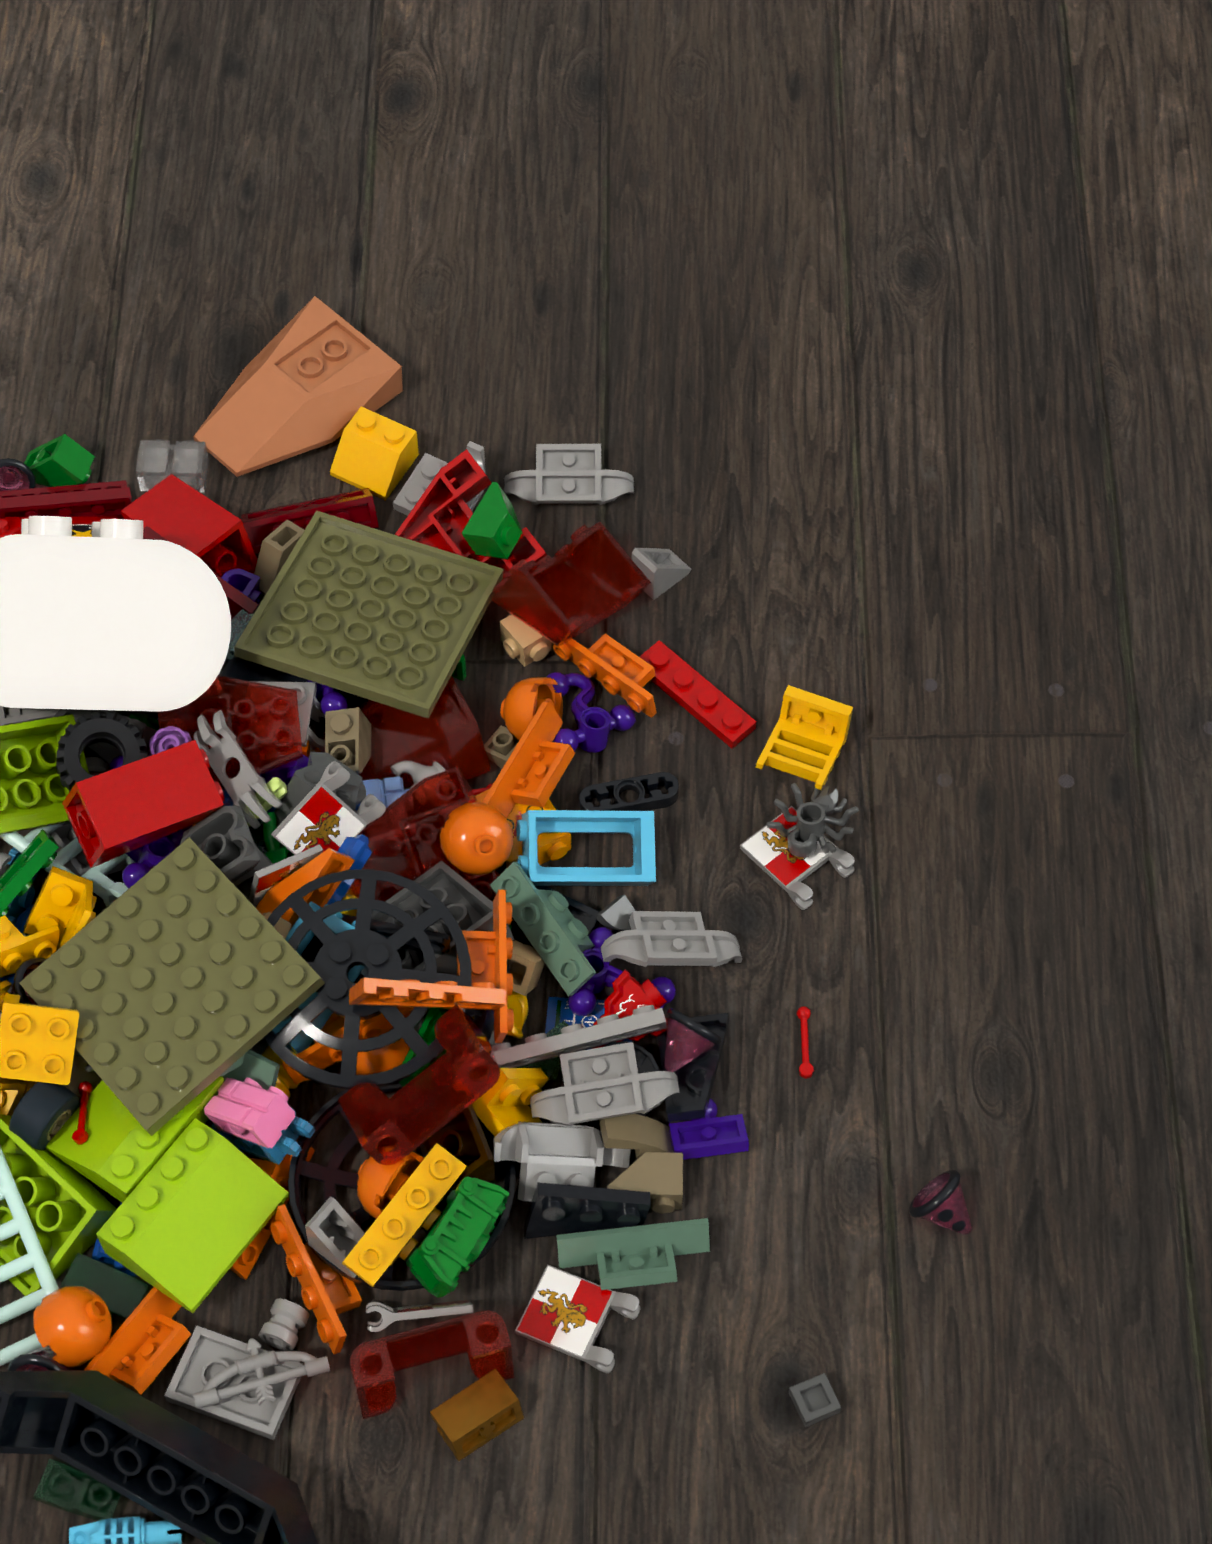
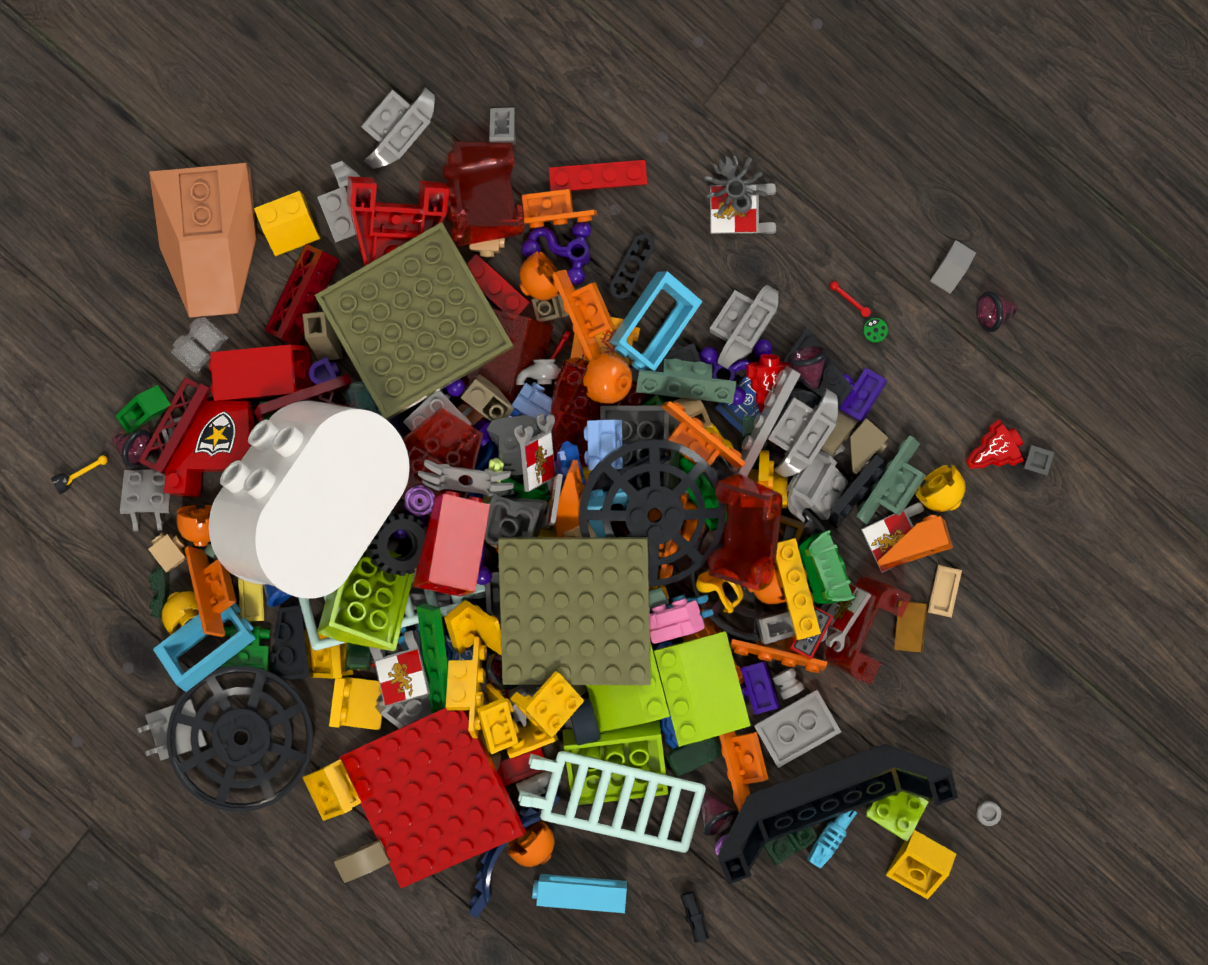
camera: 50 degrees left, 30 degrees up
orange cylinder [33,1286,112,1367] -> none
red hinge [72,1081,93,1145] -> none
light grey piece [193,1338,331,1409] -> none
orange wing [349,978,506,1010] -> none
green slope [461,482,522,559] -> none
tile [595,895,635,931] -> none
yellow plate [756,685,853,790] -> none
none -> red plate [466,254,530,321]
none -> light blue brick [584,420,623,470]
none -> yellow piece [696,571,744,613]
none -> dark purple plate [740,661,780,714]
none -> tile [789,605,834,660]
none -> green tile [863,318,888,343]
none -> orange slope [878,515,953,570]
none -> yellow cylinder [916,465,966,512]
none -> tan tile [927,565,962,618]
none -> light grey slope [930,240,976,294]
none -> red rock [965,419,1024,469]

